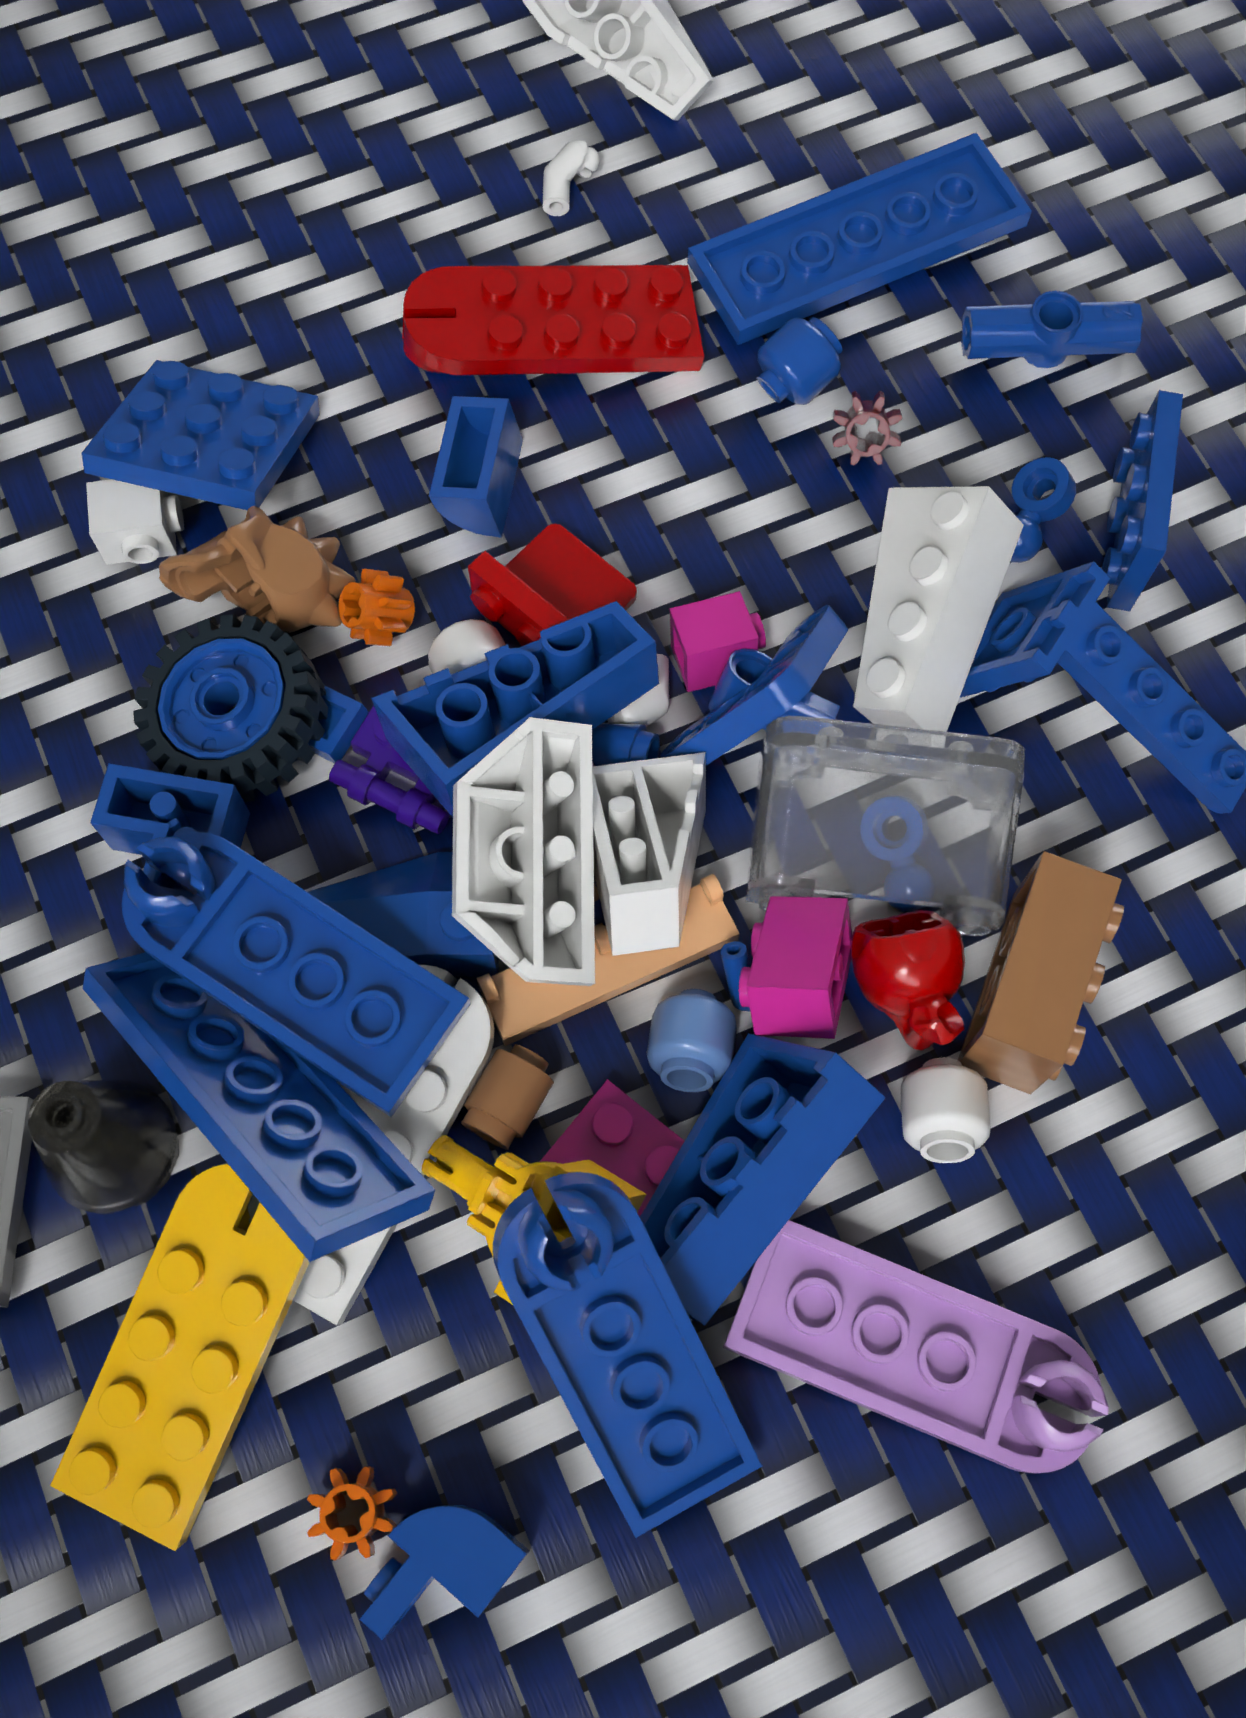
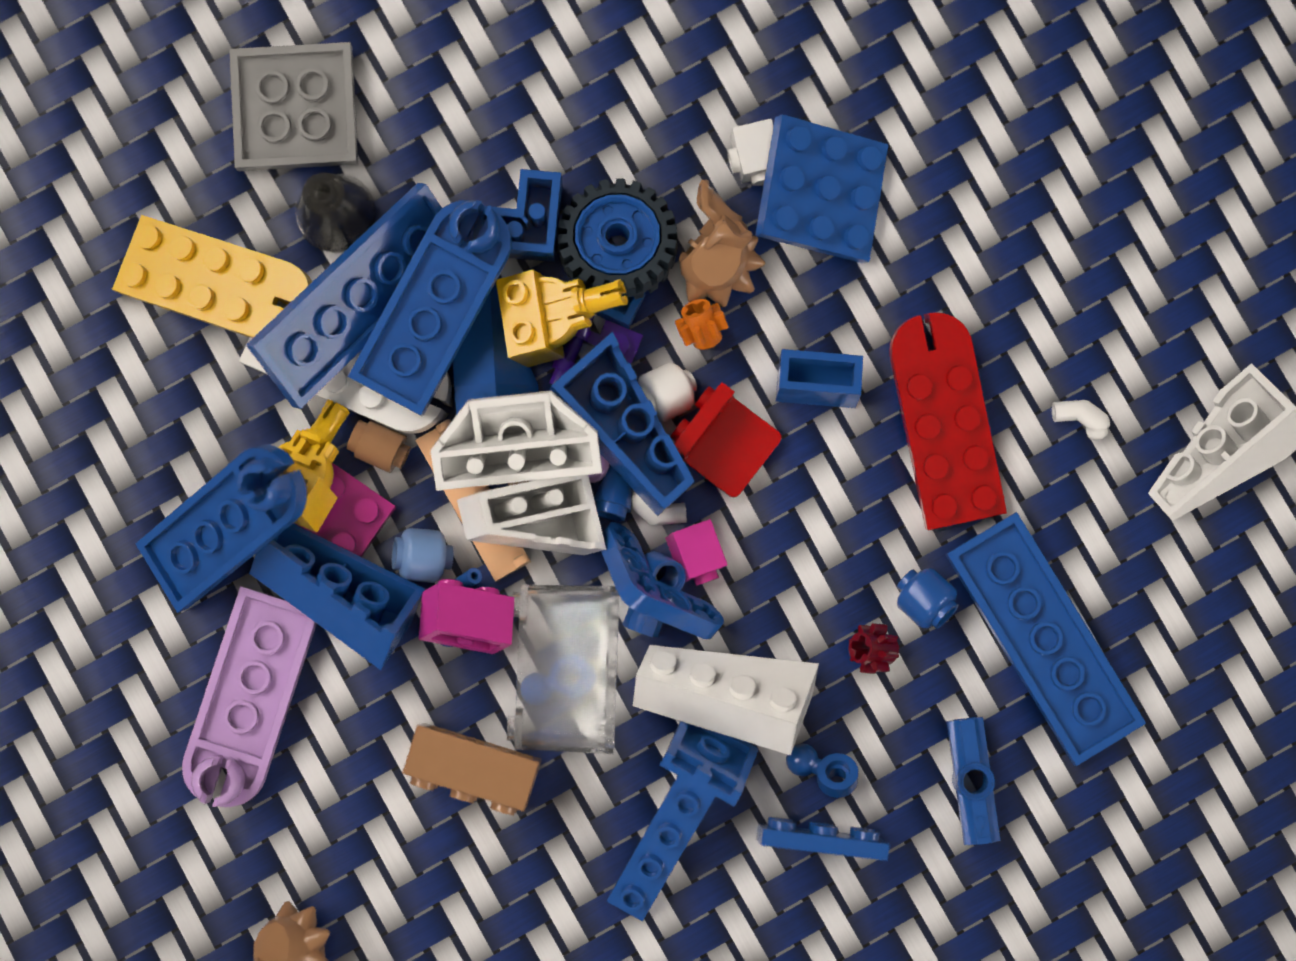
camera: 80 degrees right, 15 degrees up
orange gear [307,1466,397,1560] -> none
blue brick [359,1505,530,1640] -> none
red piece [850,911,965,1051] -> none
white head [900,1057,990,1163] -> none
none -> yellow brick [496,269,628,367]

